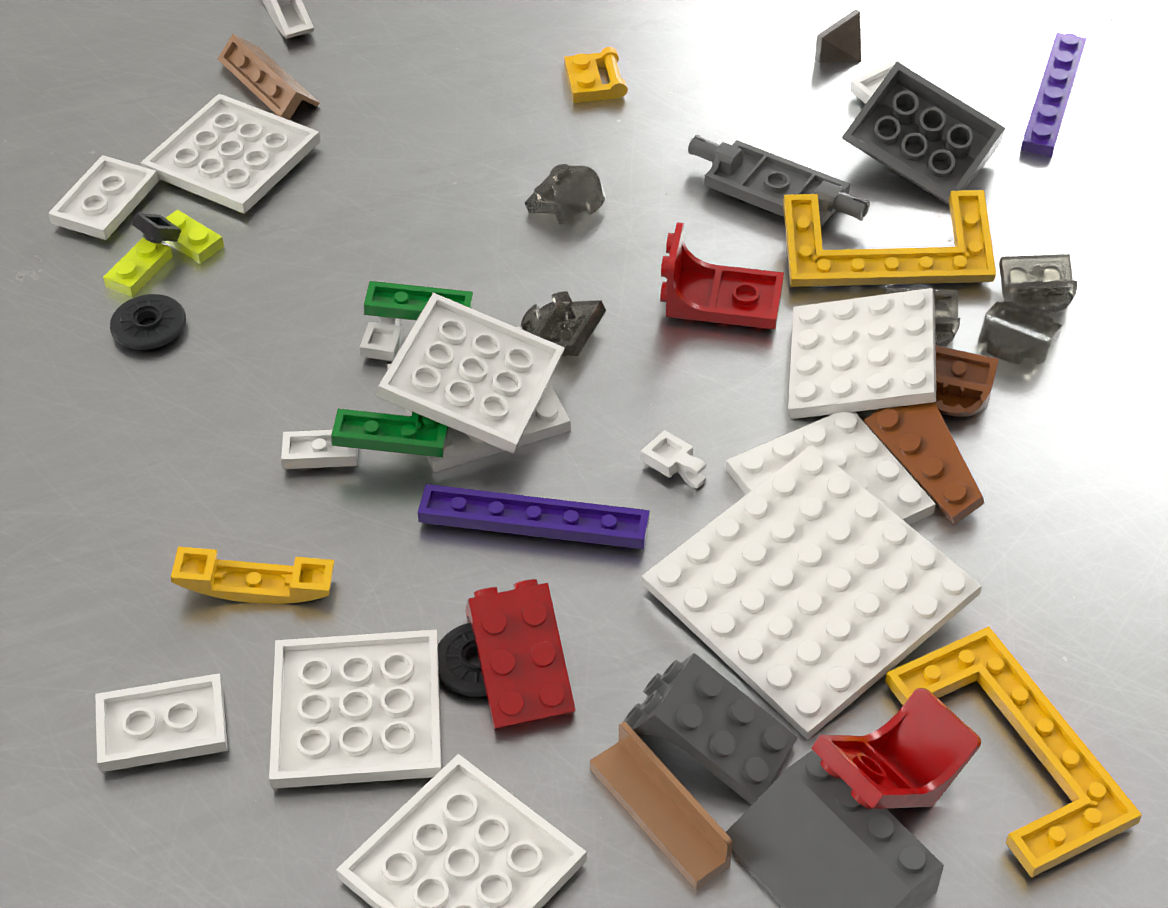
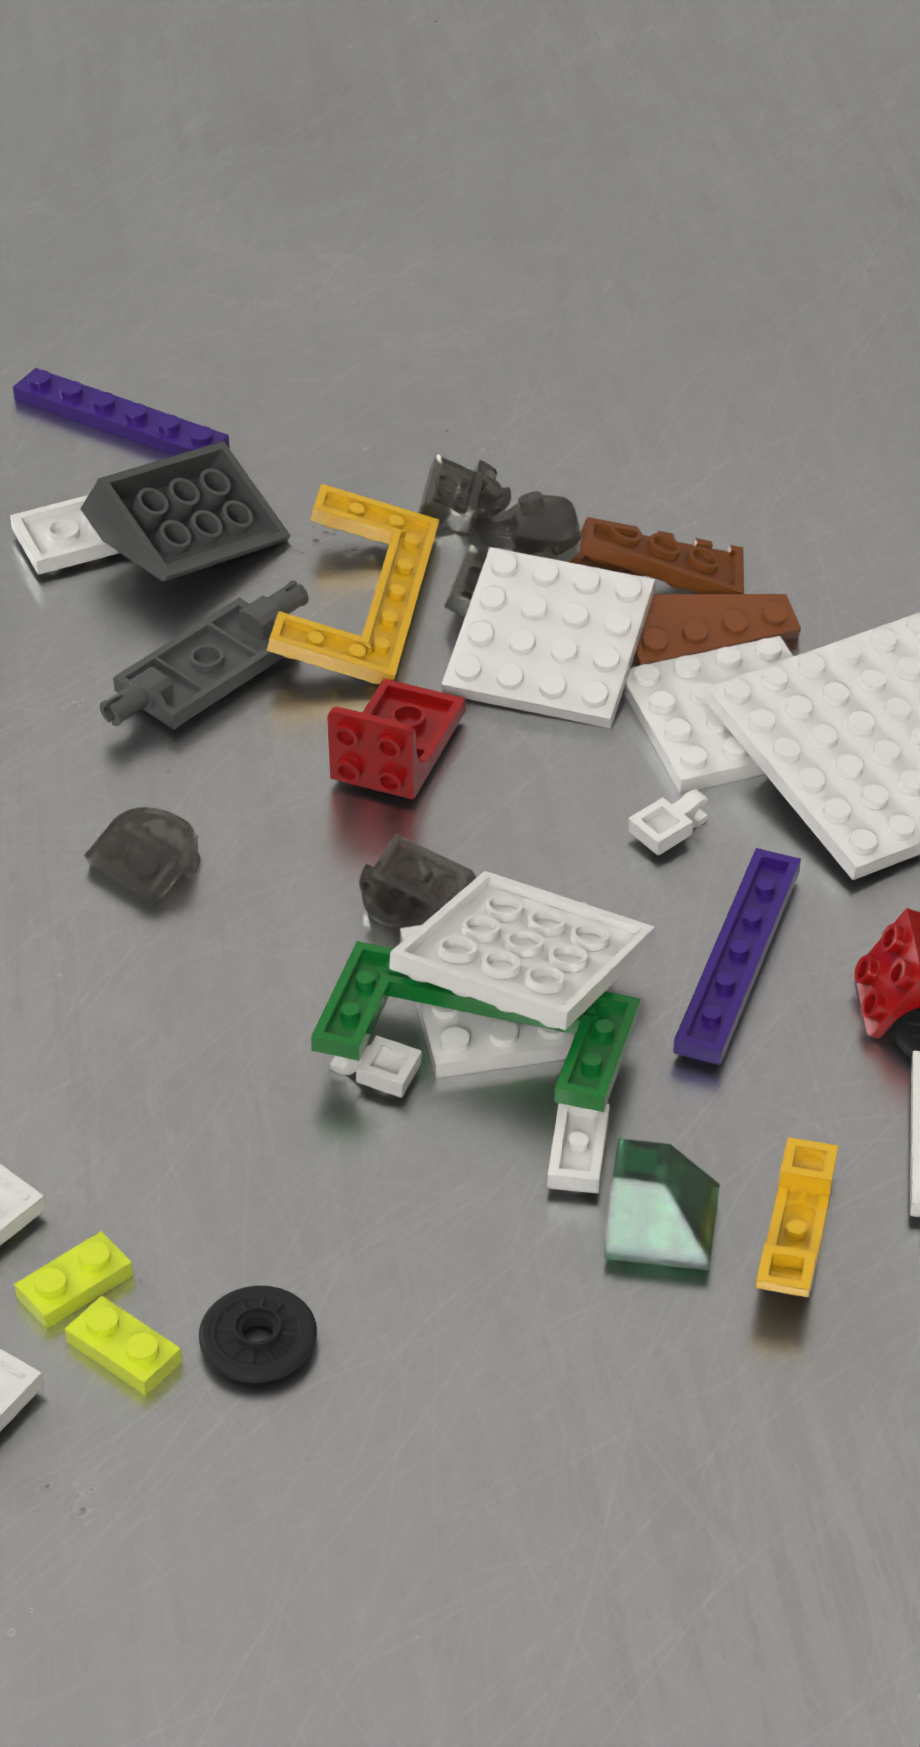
camera: 80 degrees left, 5 degrees down
black plate [132,213,181,244] -> none
none -> dark orange wing [580,517,744,594]
none -> clear green slope [604,1138,720,1271]

